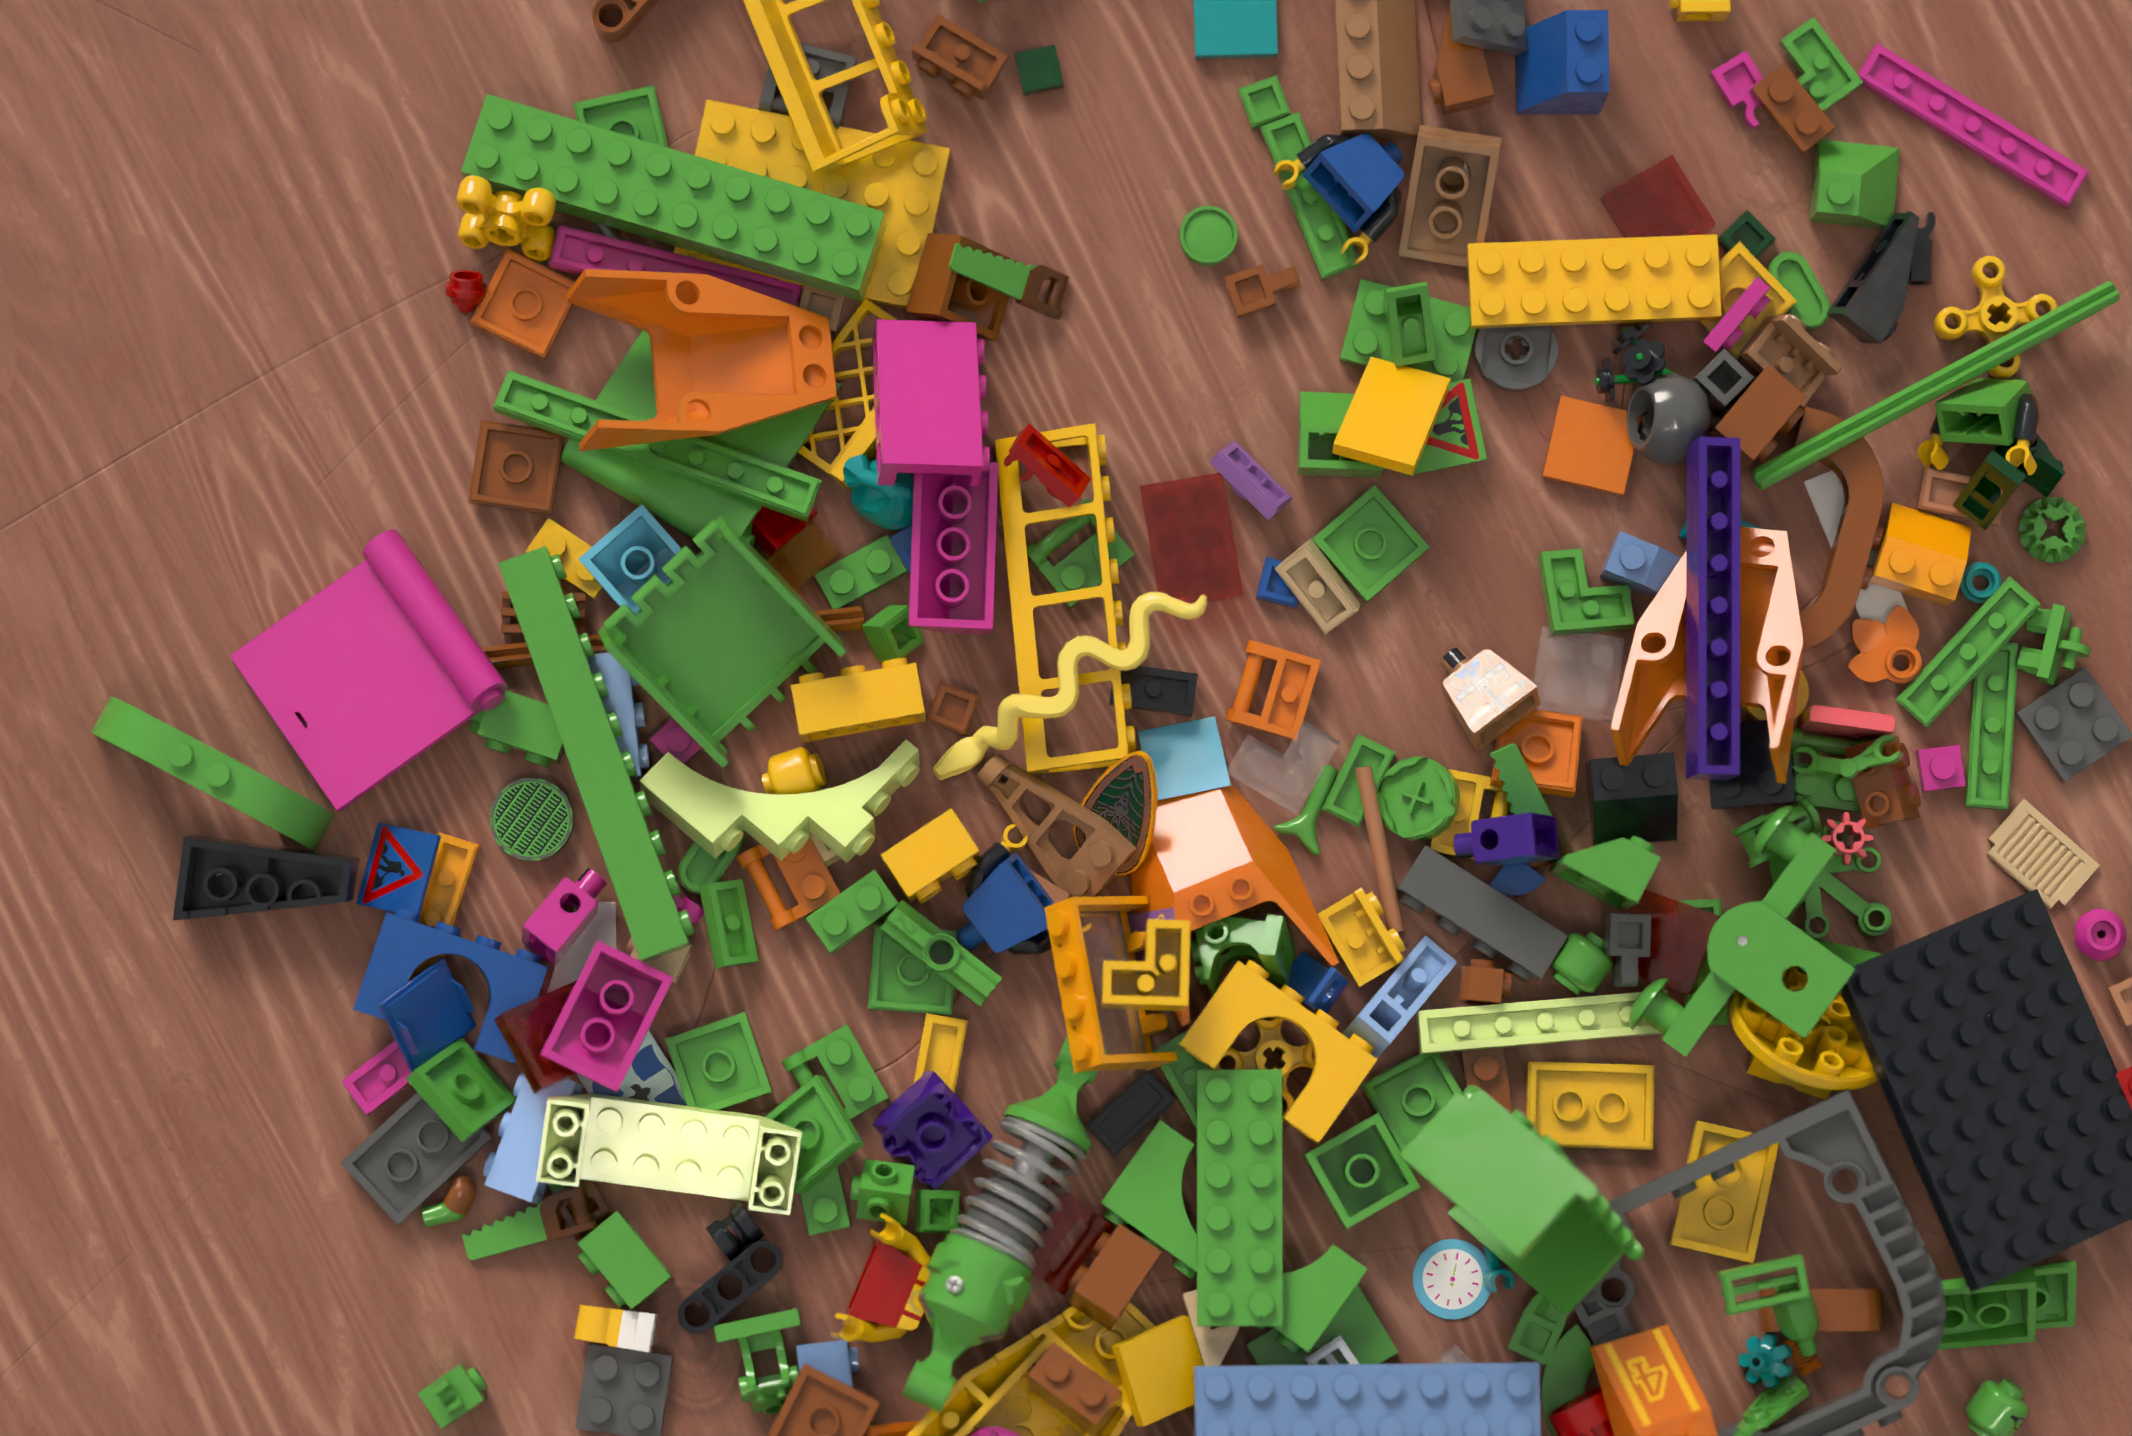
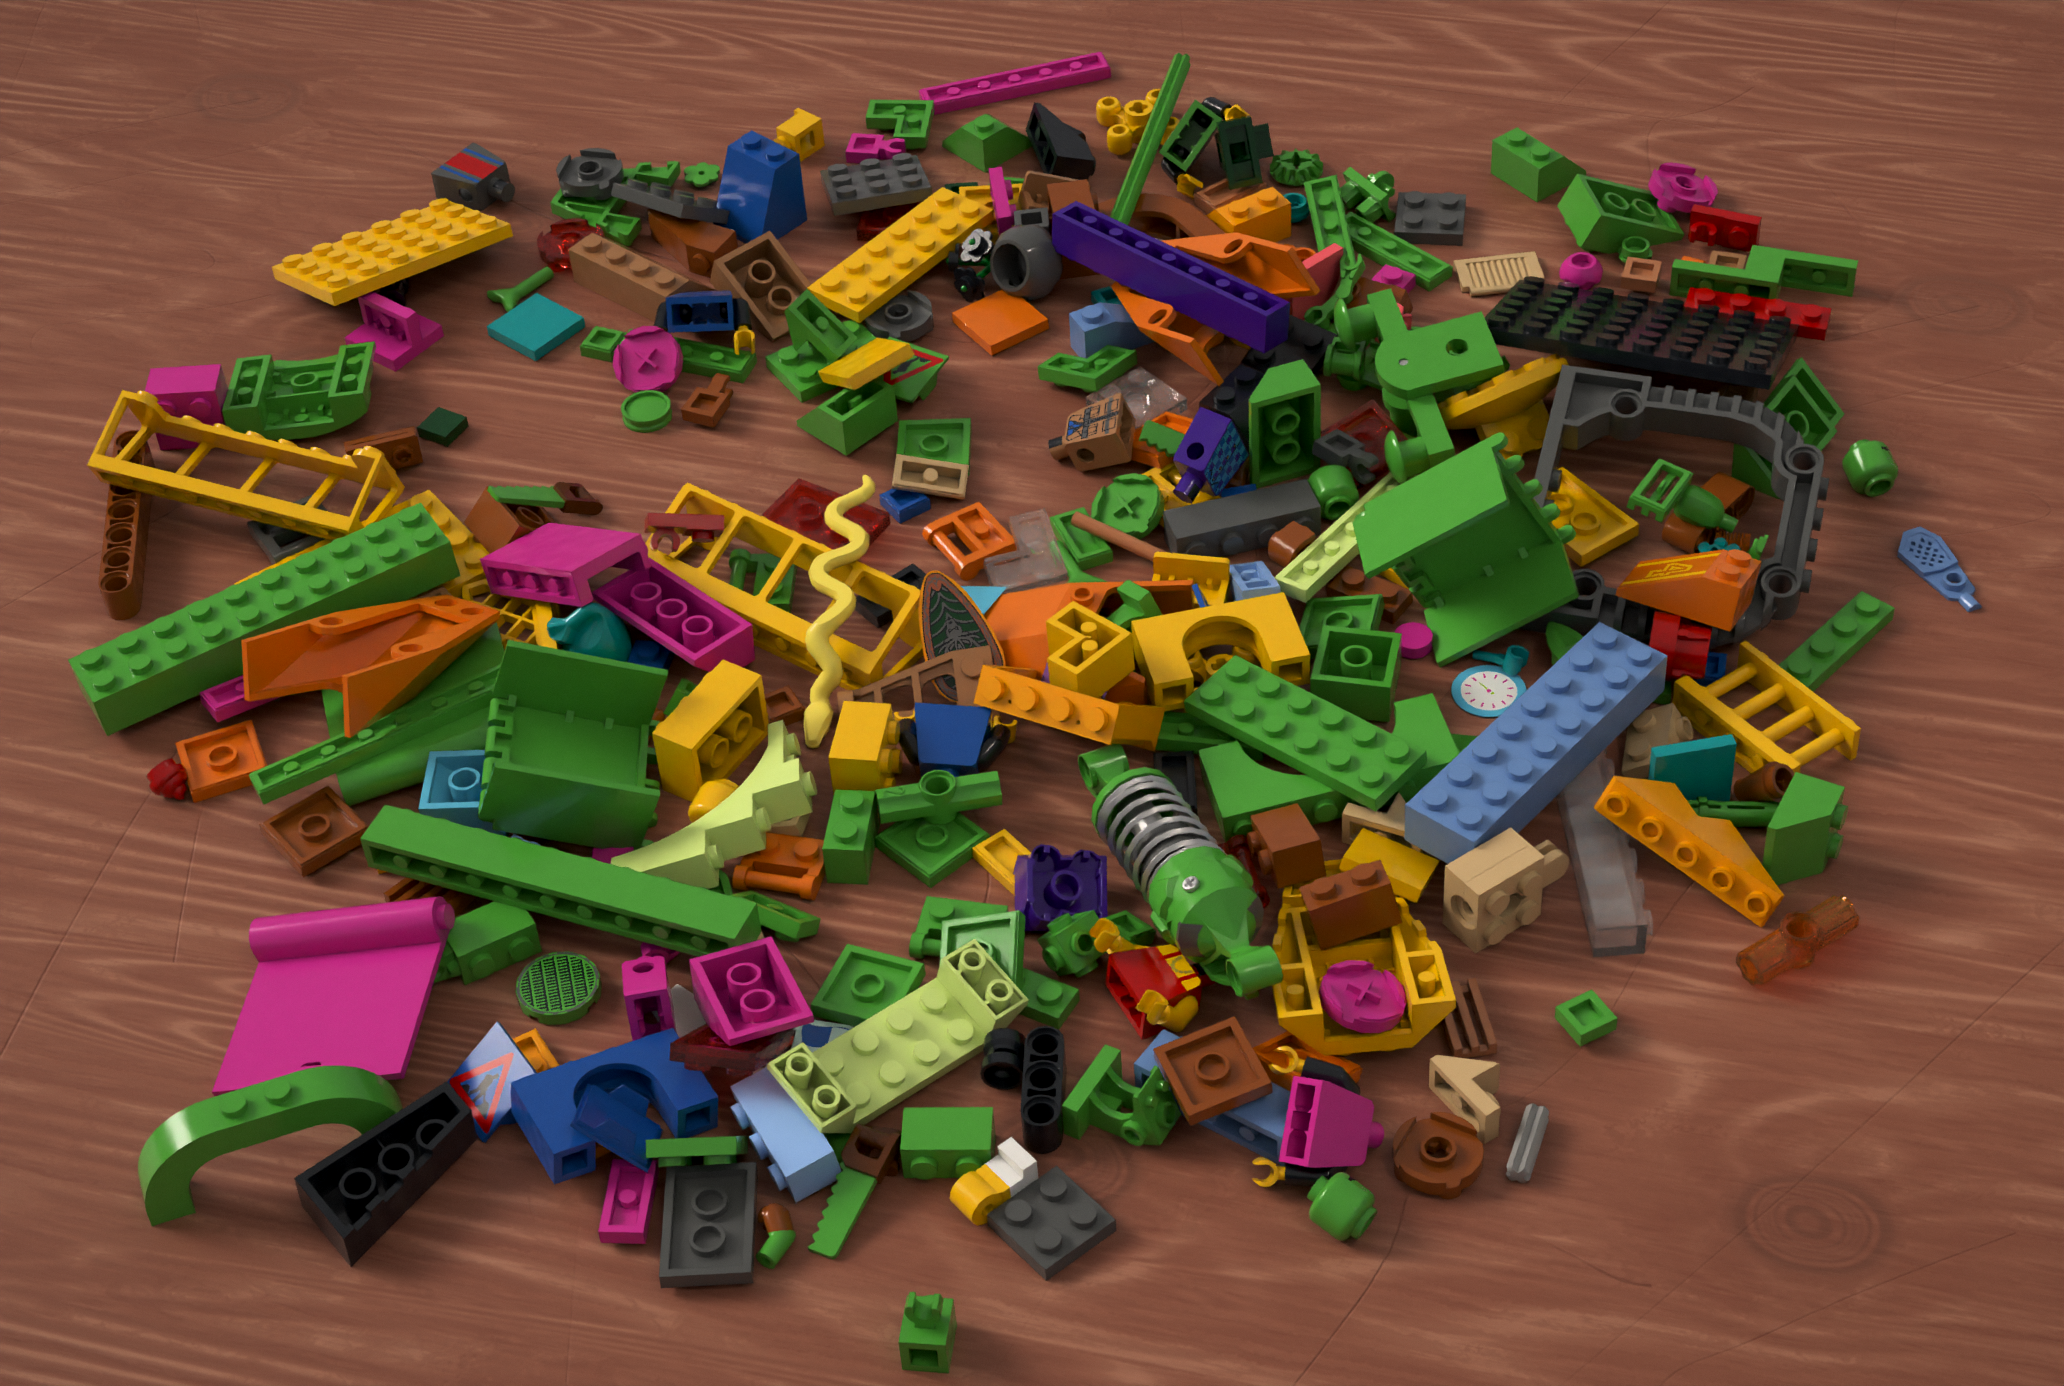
camera: 40 degrees left, 40 degrees down
yellow gear [456,175,557,261] -> none
medium lavender plate [1209,441,1293,521] -> none
dark orange plate [1749,63,1836,156] -> none
none -> dark pink tile [613,326,683,393]
none -> dark grey plate [820,153,932,216]

